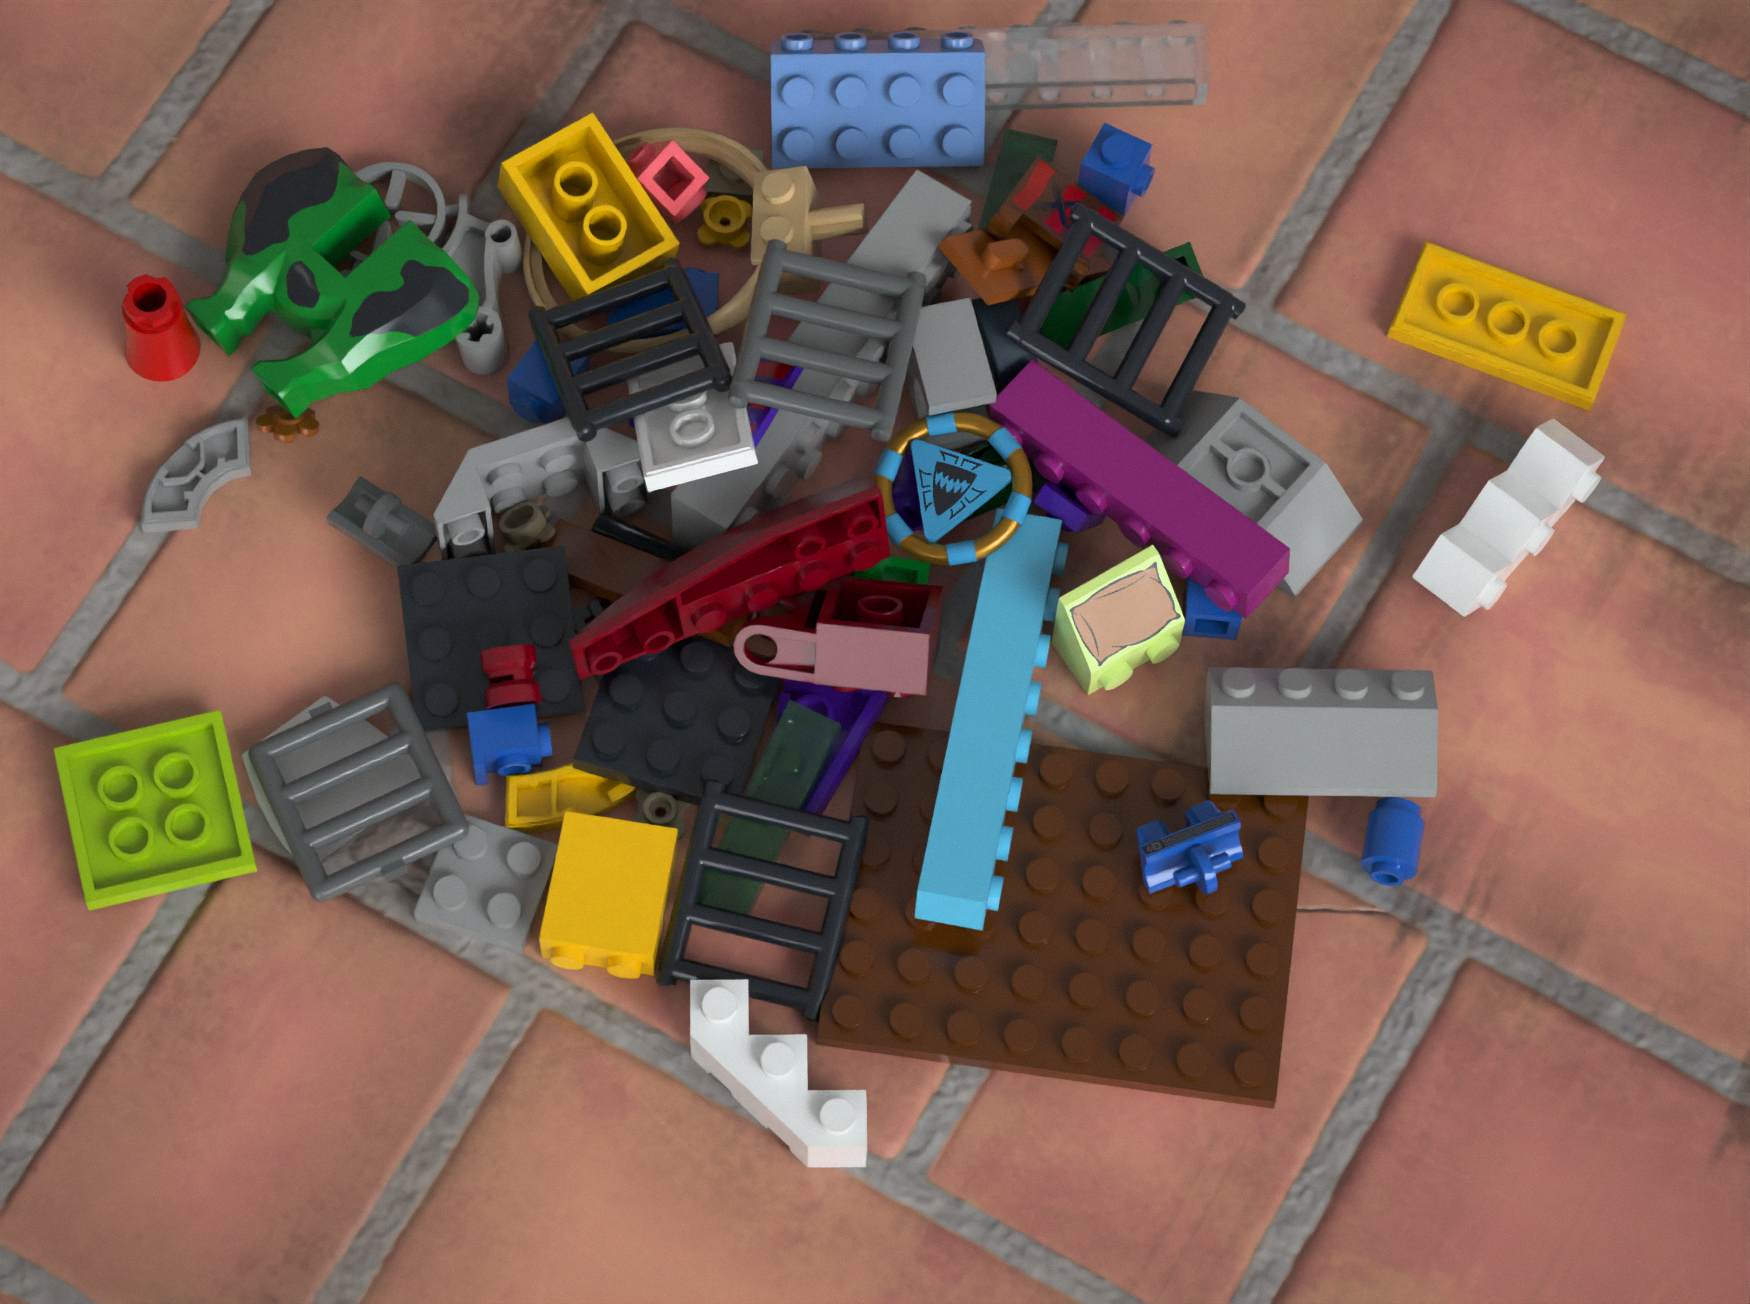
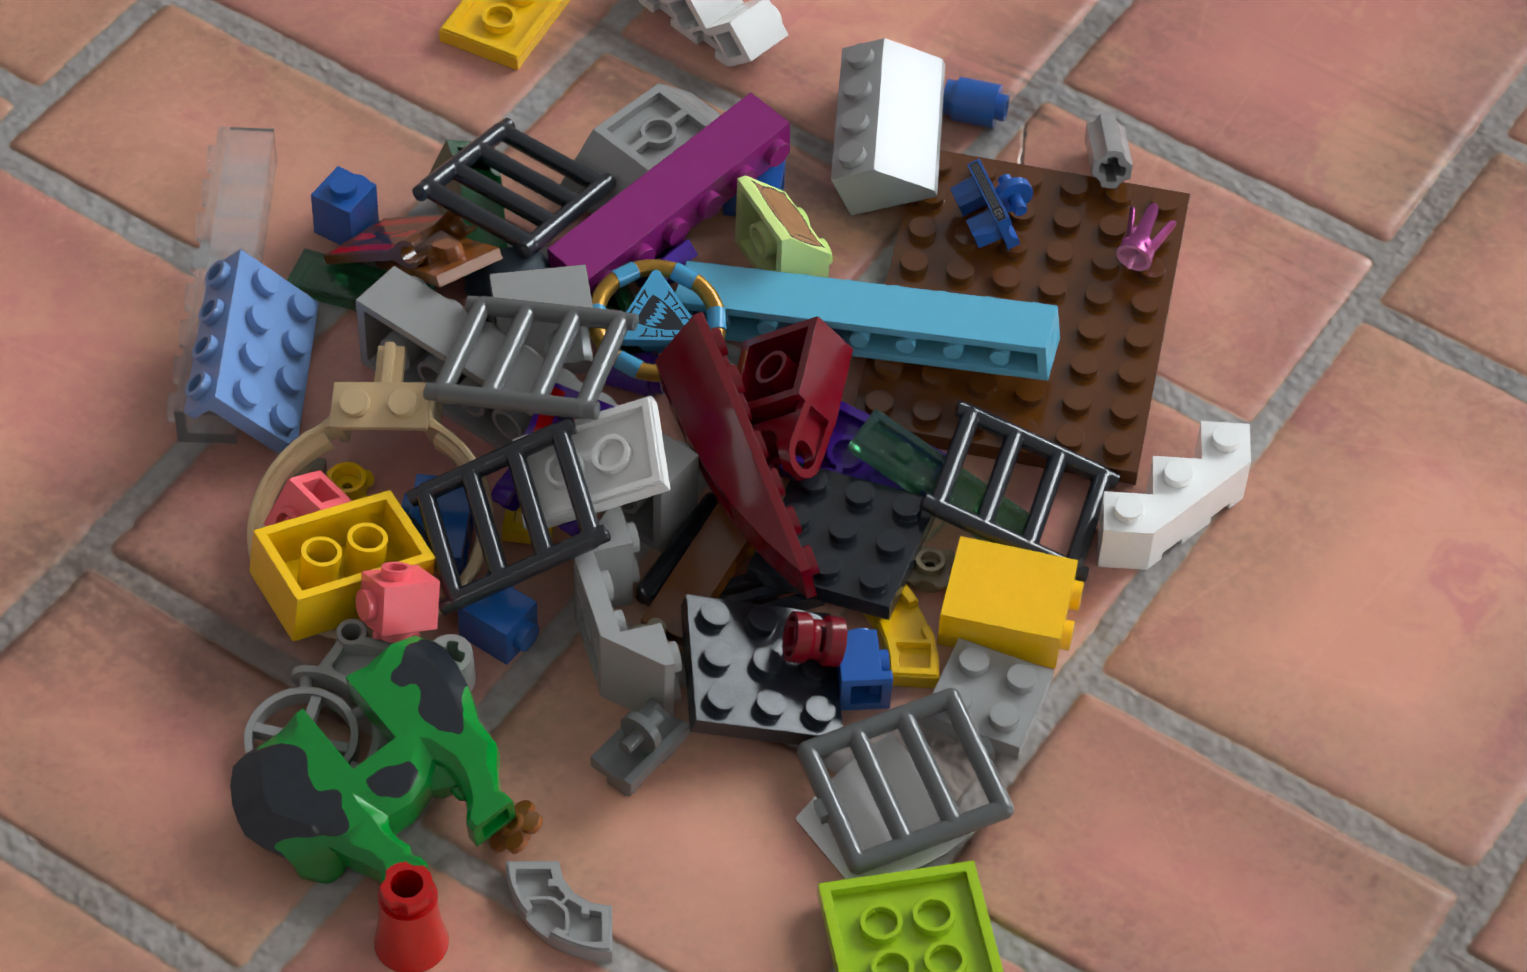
camera: 85 degrees left, 15 degrees down
none -> coral brick [356,562,440,643]
none -> light grey axle [1084,114,1133,188]
none -> flat silver piece [1116,203,1176,271]

